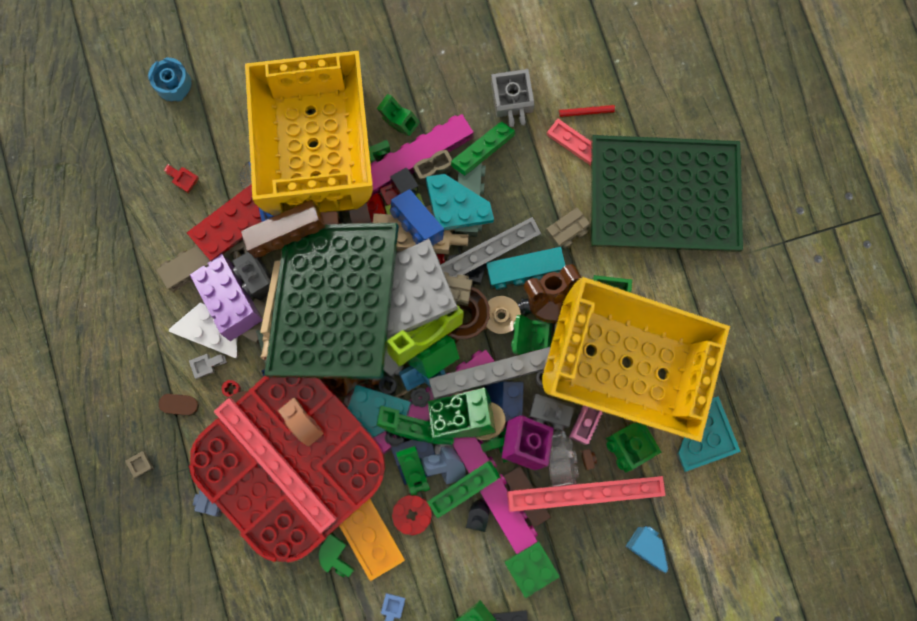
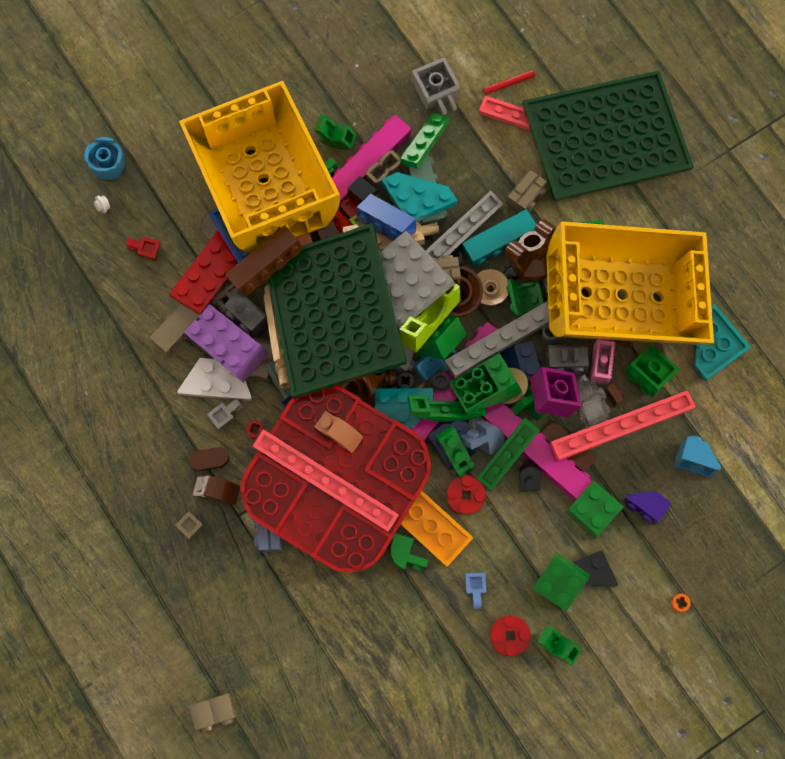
camera: 20 degrees left, 5 degrees down
black plate [385,431,404,447] -> none
none -> white plate [94,195,110,214]
none -> reddish brown brick [193,476,240,505]
none -> dark purple slope [623,491,672,525]

